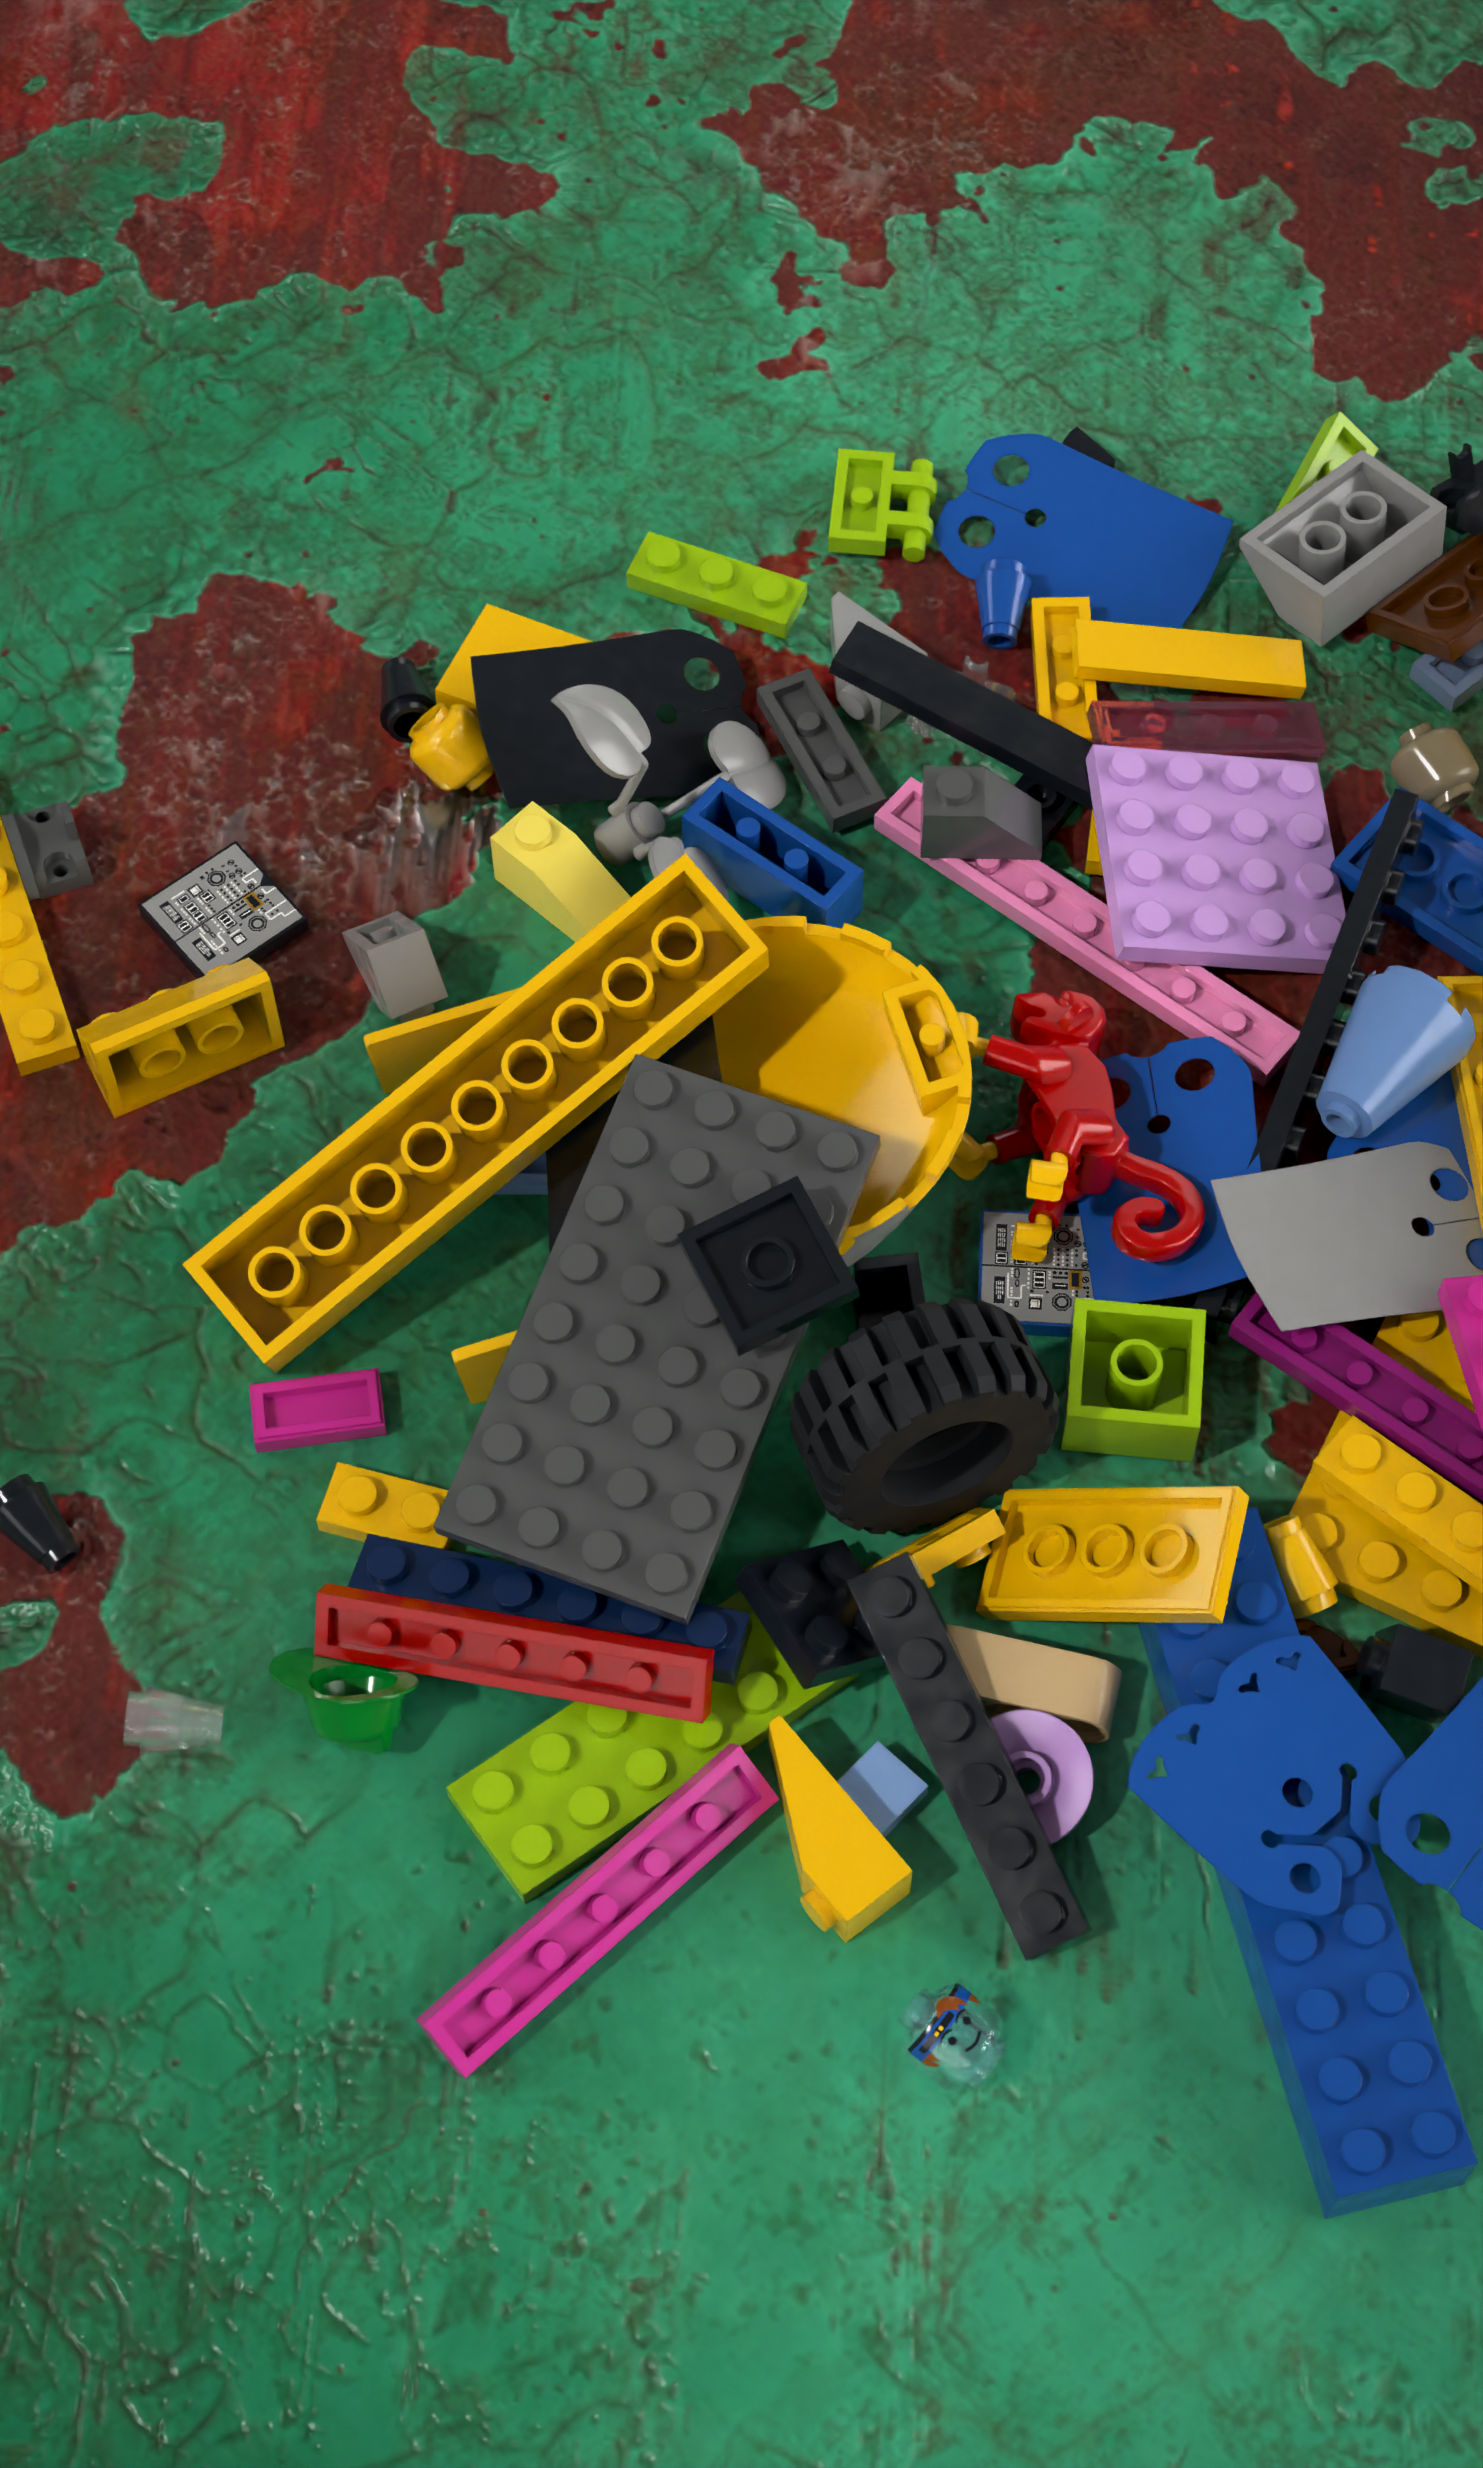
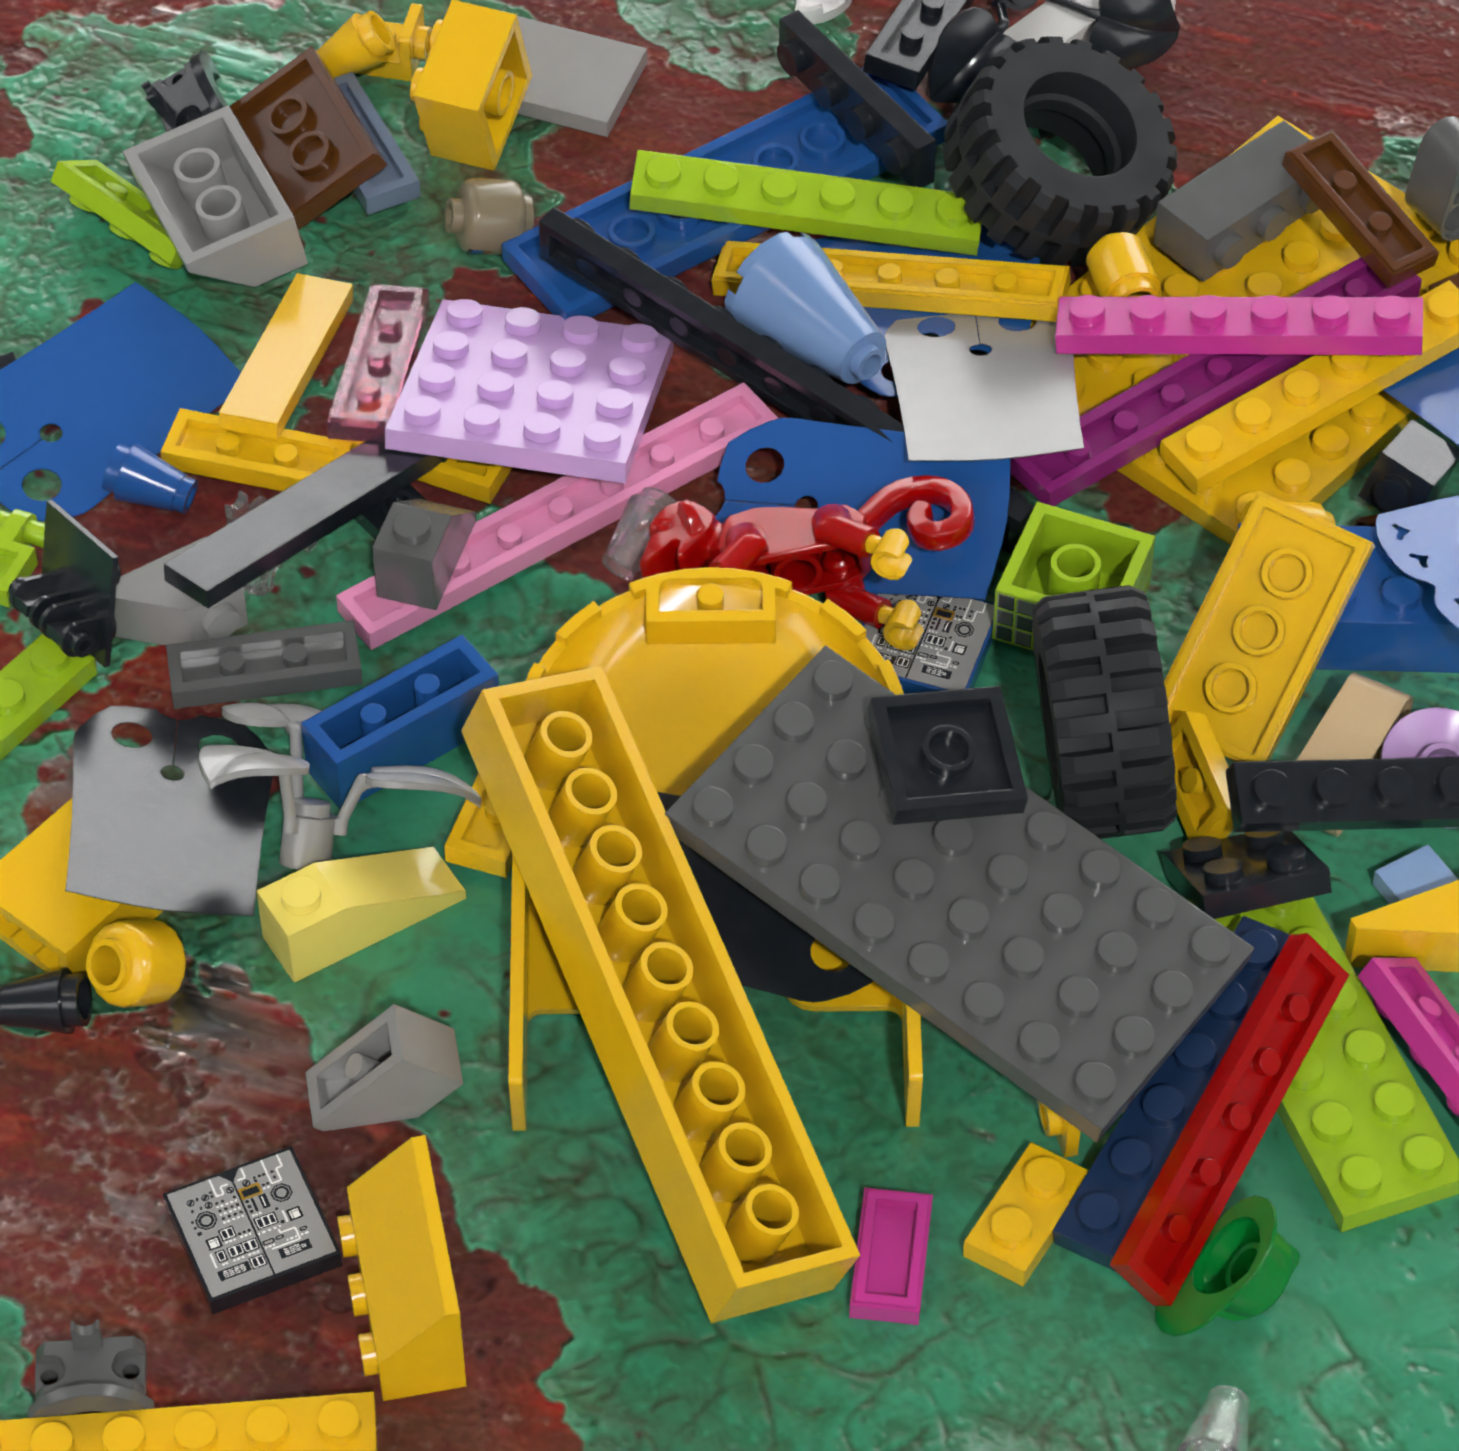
camera: 75 degrees left, 10 degrees down
none -> black hinge [8,500,121,668]
none -> clear cone [602,487,676,580]

